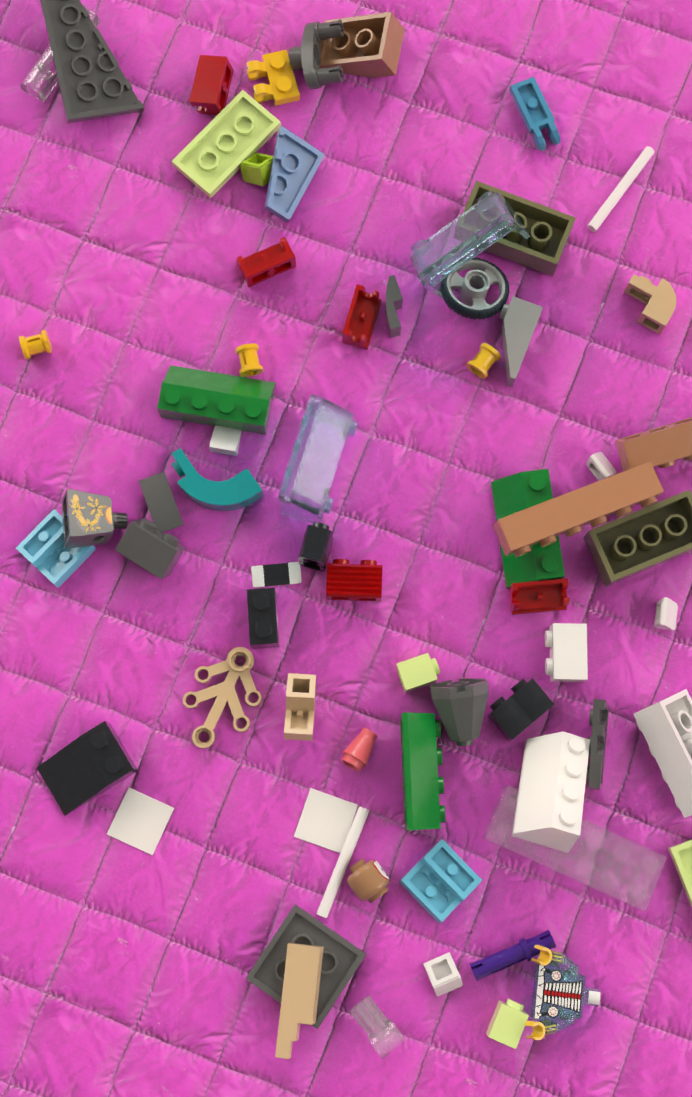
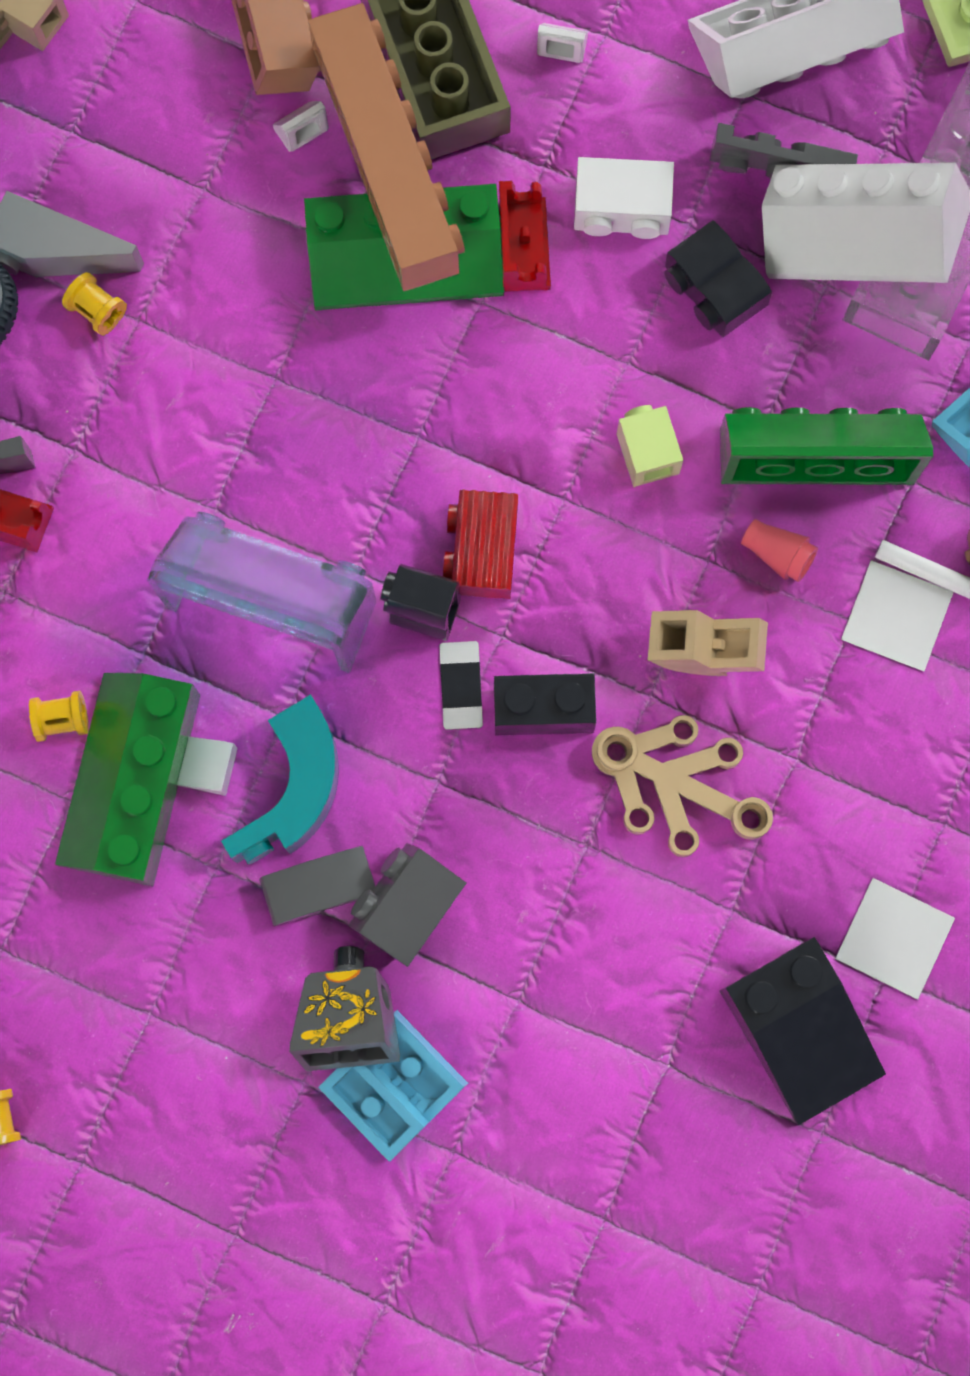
camera: 85 degrees left, 0 degrees up
dark grey cone [429,678,489,746] -> none

